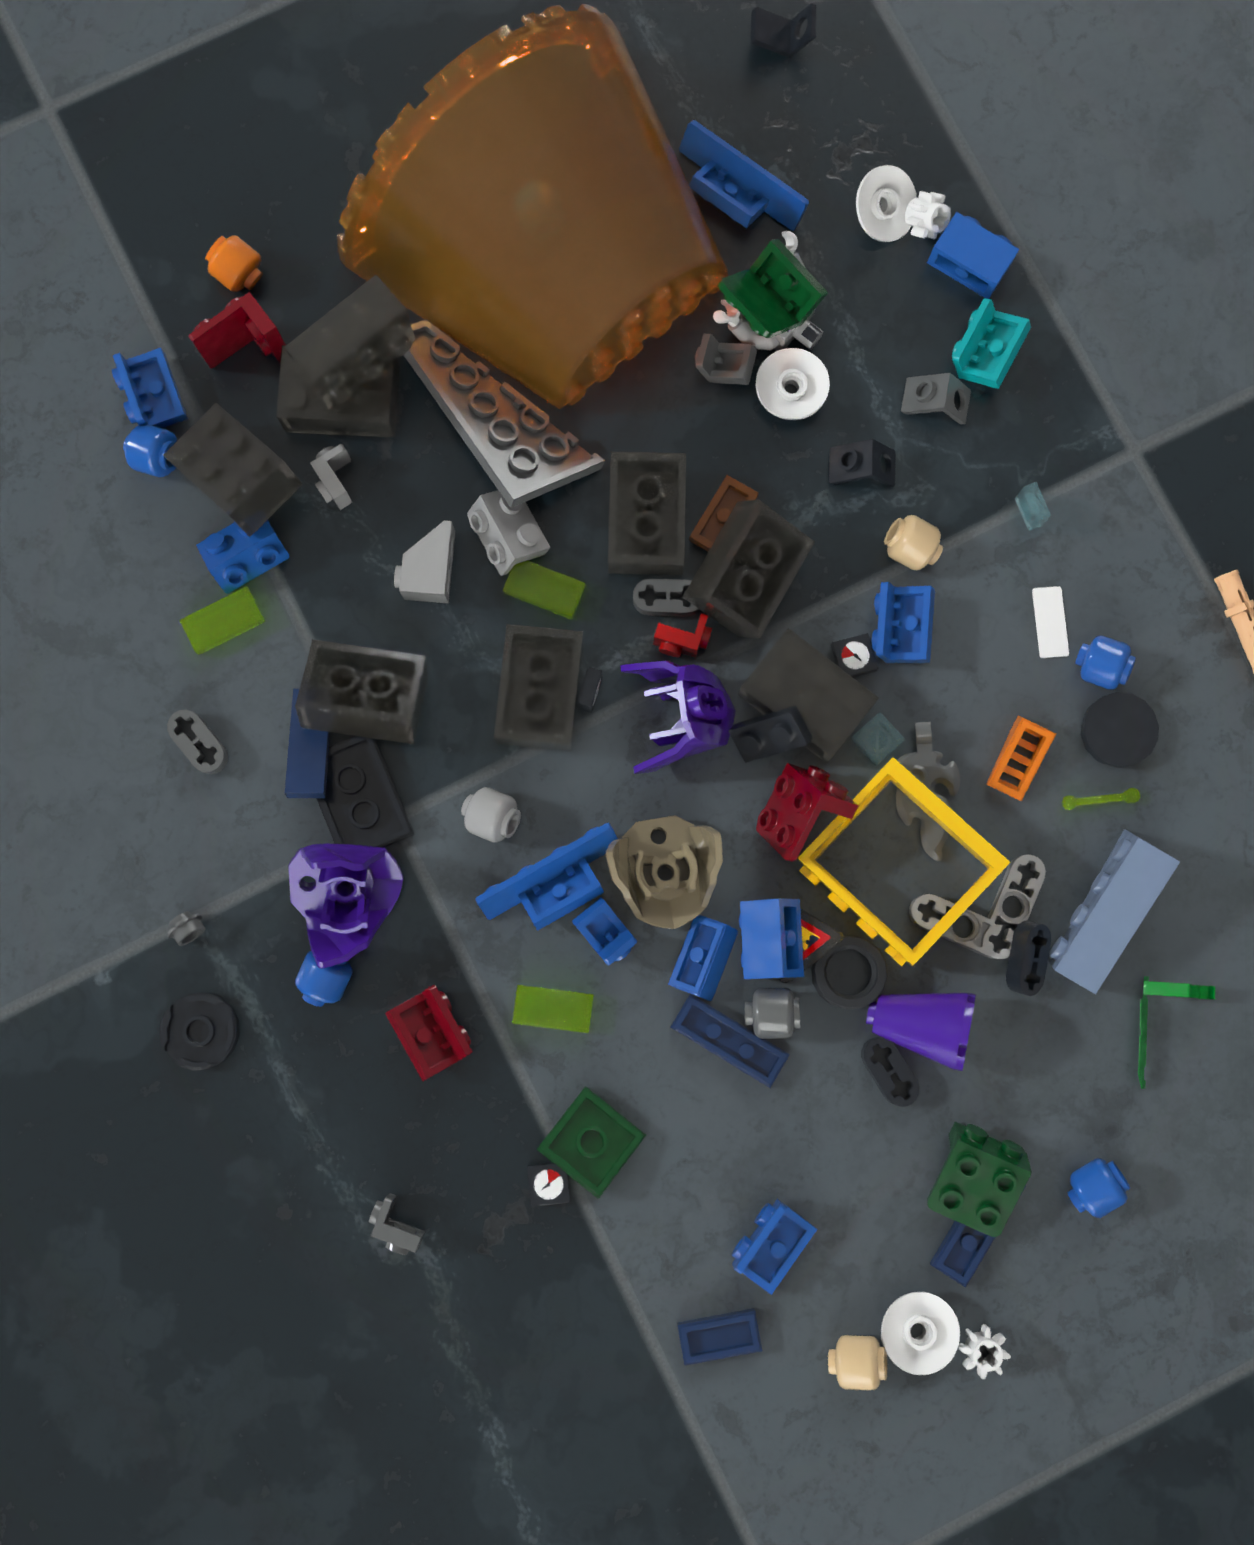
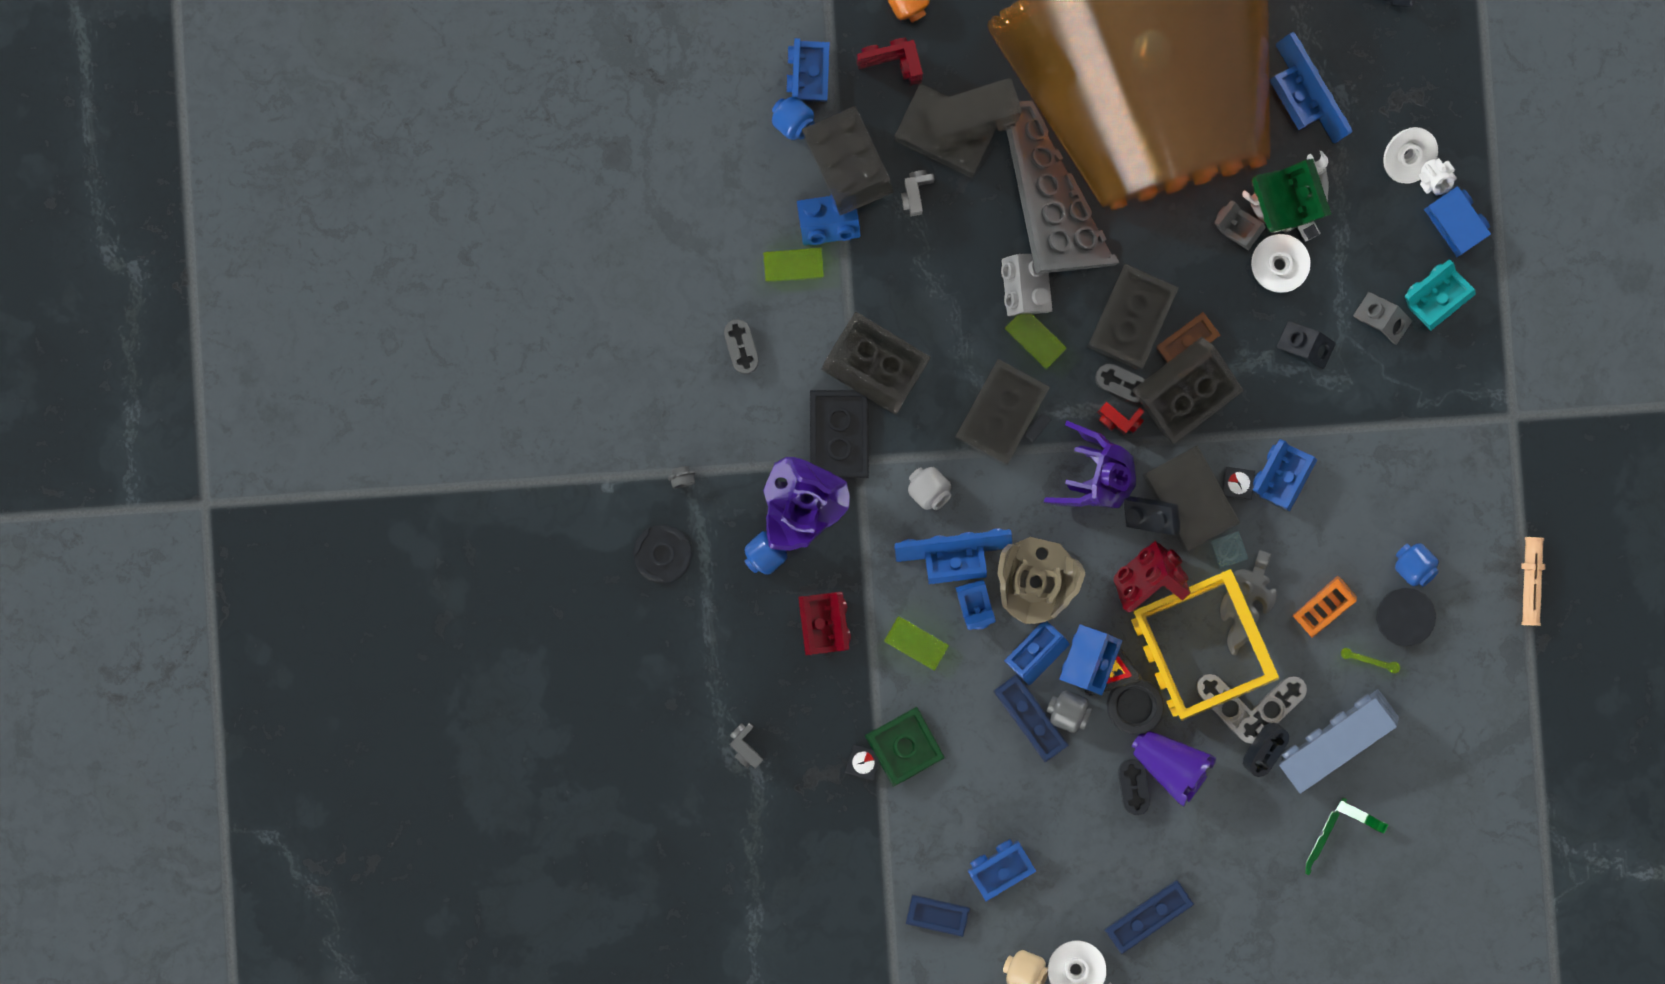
camera: 25 degrees right, 5 degrees up
dark blue tile [285,689,333,798] -> none
light grey slope [394,521,455,603] -> none
tan head [884,515,943,571] -> none
dark green bracket [927,1122,1032,1237] -> none
clear light blue tile [1015,482,1051,530] -> none
white sticker [1032,586,1069,658] -> none
blue head [1067,1158,1130,1218] -> none

